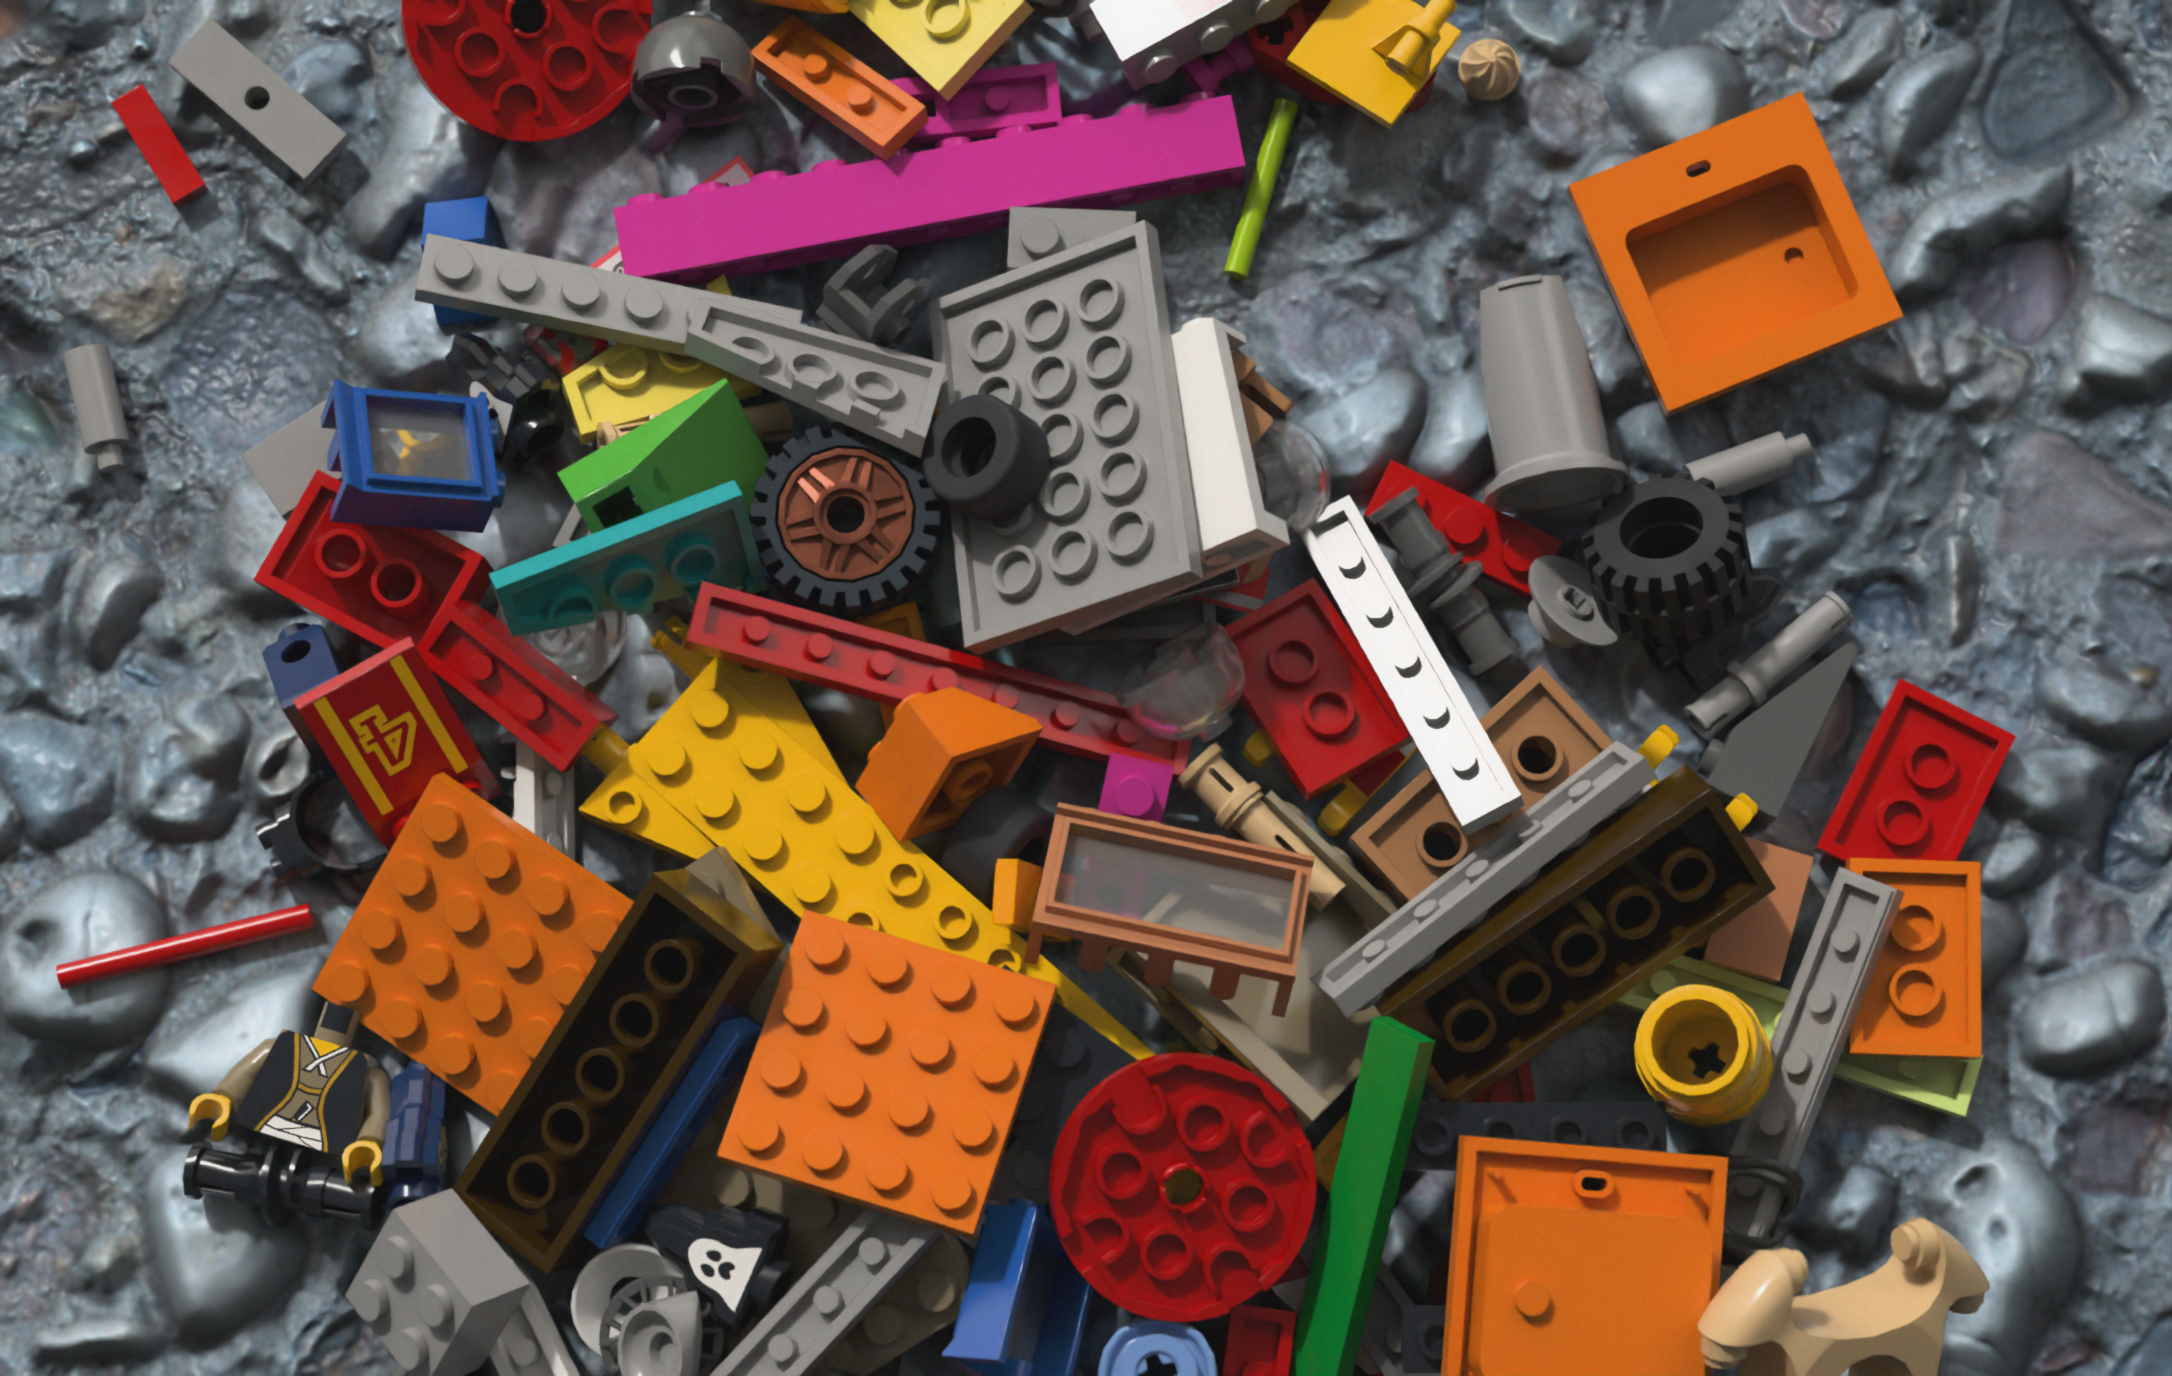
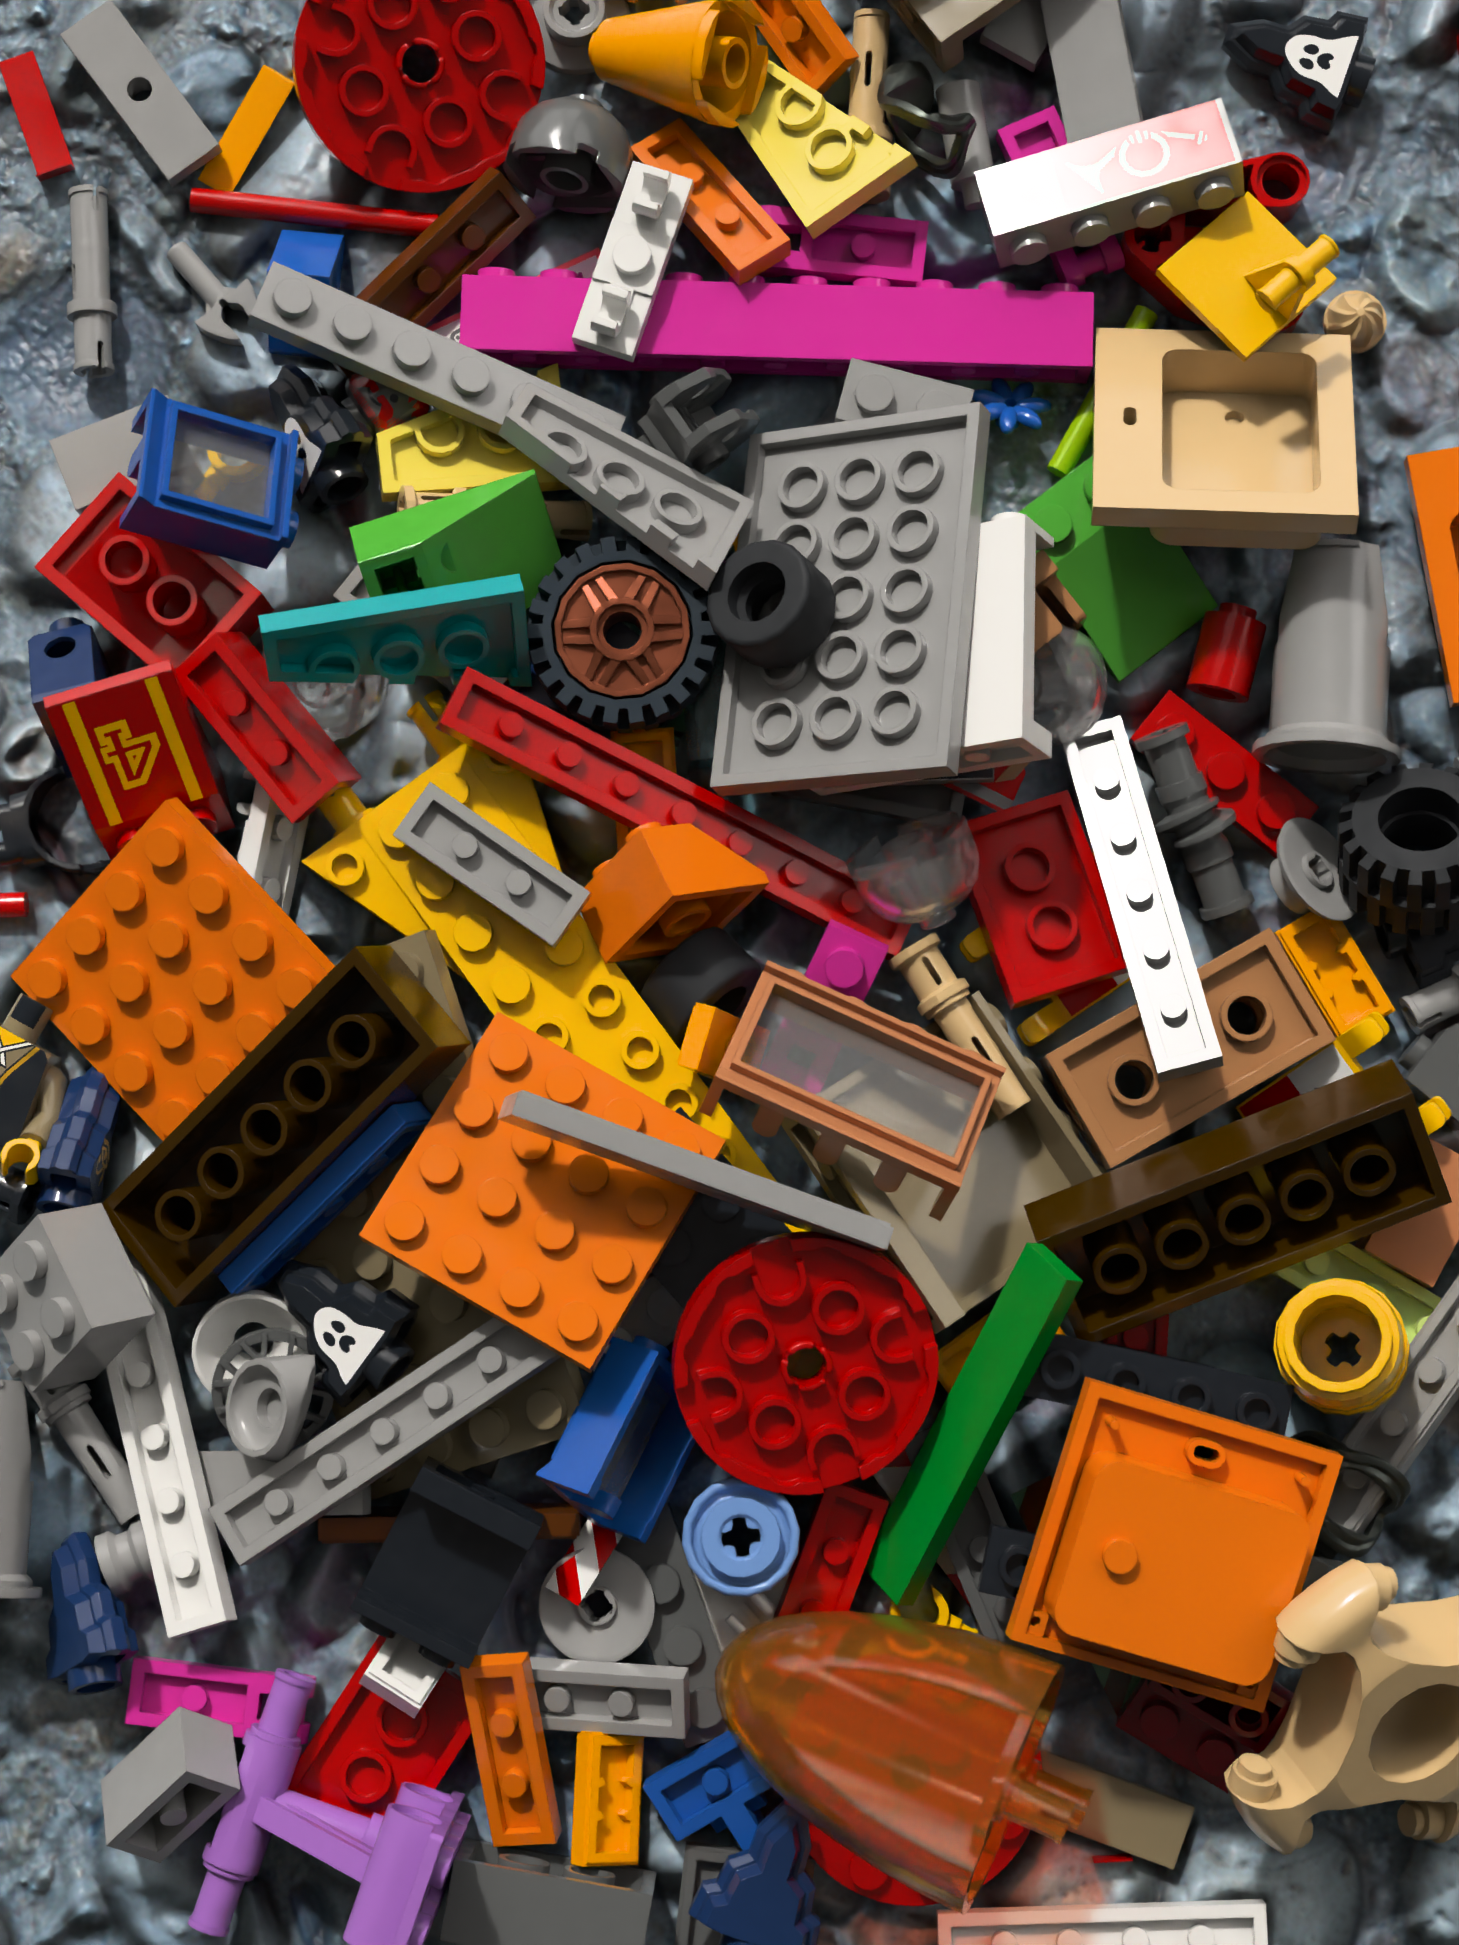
camera: 15 degrees right, 5 degrees up
light grey plate [1310,741,1657,1018] -> none
none -> light grey pin [66,184,118,378]
none -> light grey bar [167,242,257,347]
none -> red bar [189,187,440,237]
none -> light orange piece [198,65,294,191]
none -> reddish brown plate [331,167,536,380]
none -> light grey plate [393,782,592,949]
none -> light grey tile [498,1090,894,1251]
none -> white plate [572,161,694,362]
none -> blue plant [972,378,1052,434]
none -> bright green slope [1018,455,1218,684]
none -> tan piece [1091,328,1359,550]
none -> red brick [1186,602,1267,703]
none -> light orange plate [1274,912,1396,1038]

